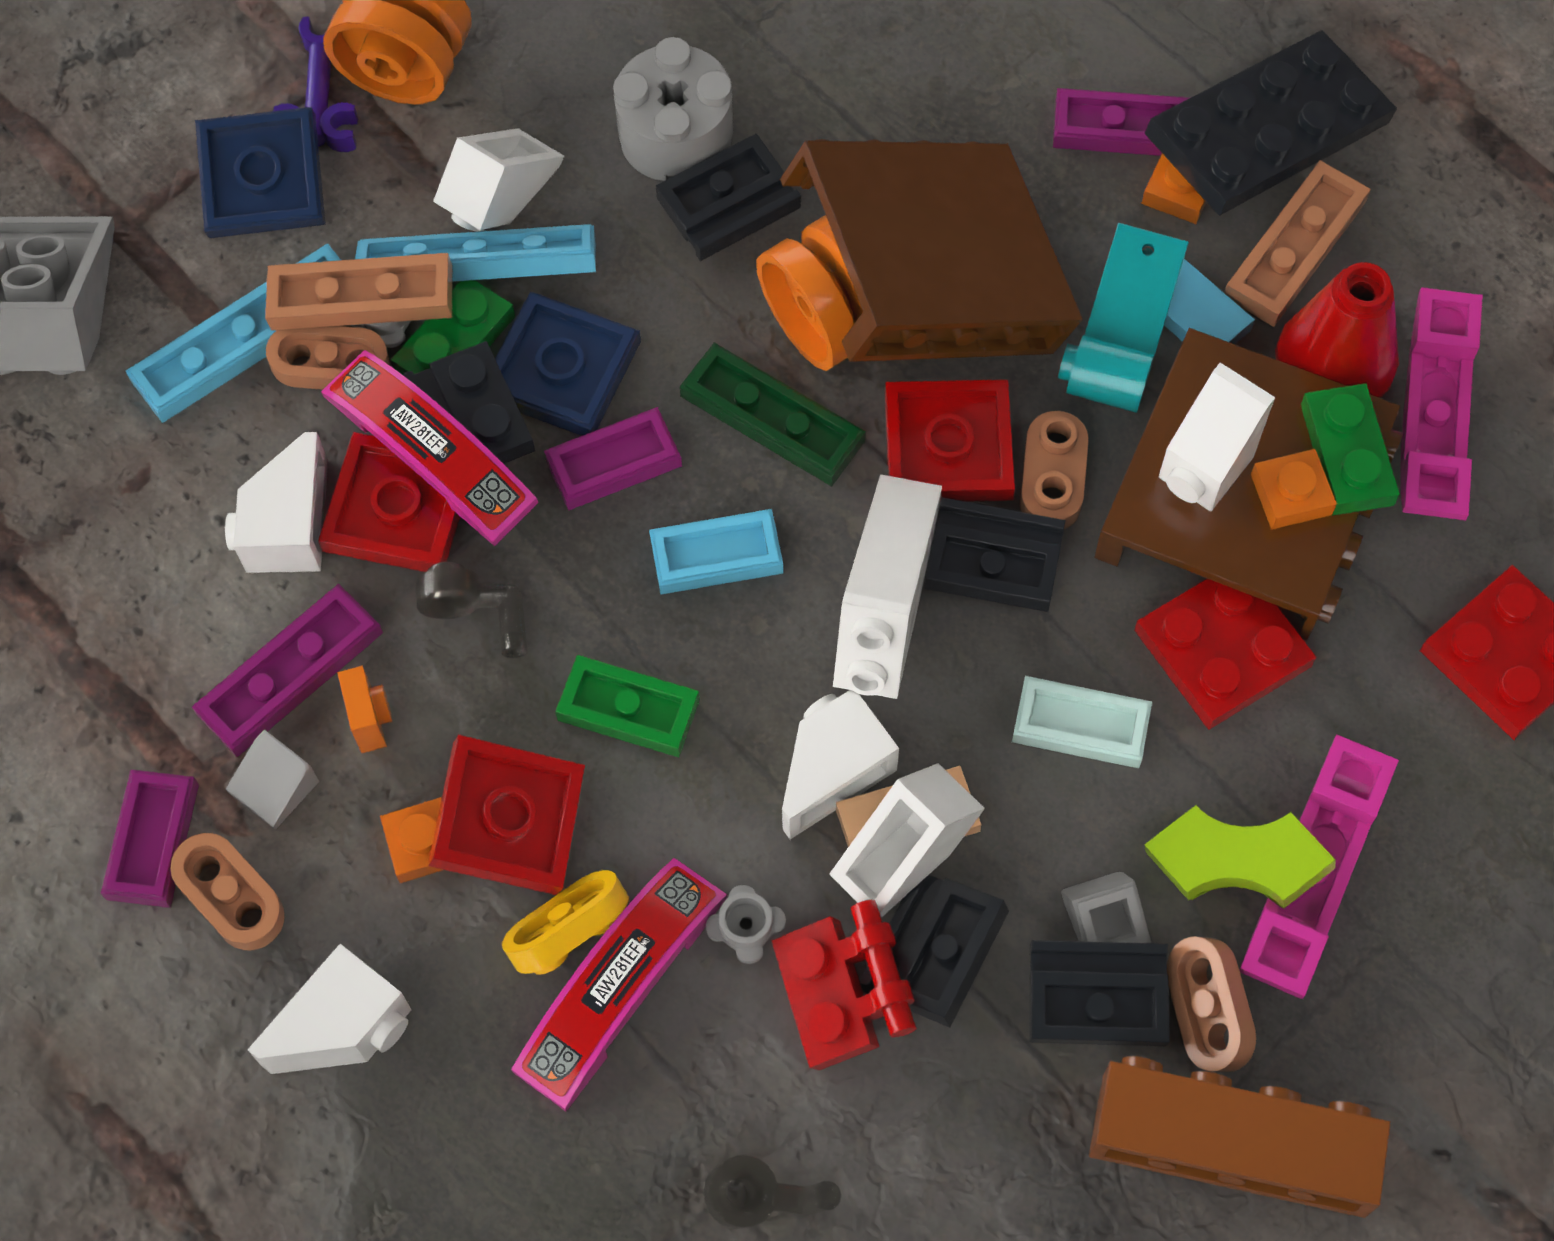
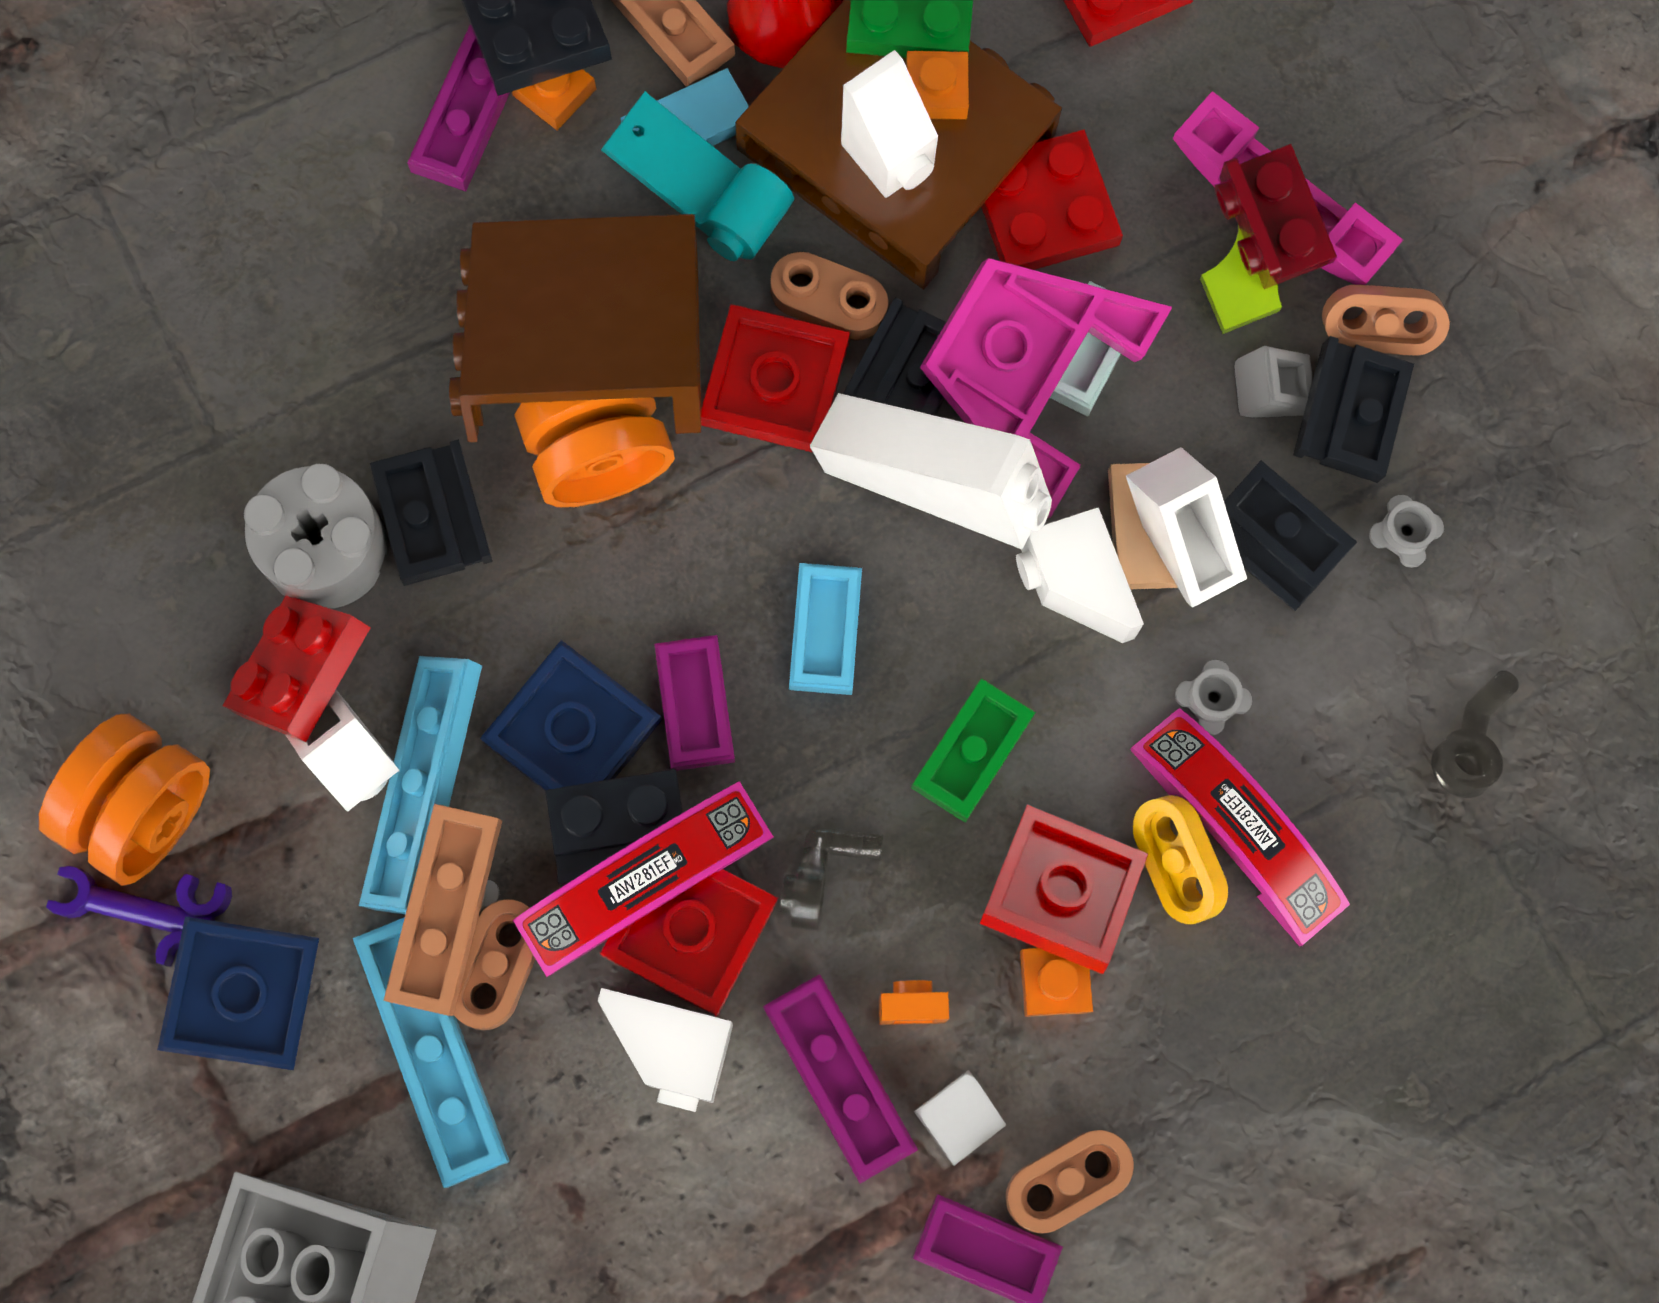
camera: 80 degrees left, 10 degrees up
white slope [248,944,411,1074] -> none
green plate [391,280,516,376] -> none
dark green tile [680,342,866,487] -> none
red plate [771,899,917,1071] -> none
dark orange brick [1089,1056,1391,1218] -> none
none -> red plate [222,596,371,742]
none -> dark pink wing [920,258,1172,518]
none -> dark red bracket [1215,144,1337,289]
none -> light grey plate [1369,495,1444,568]

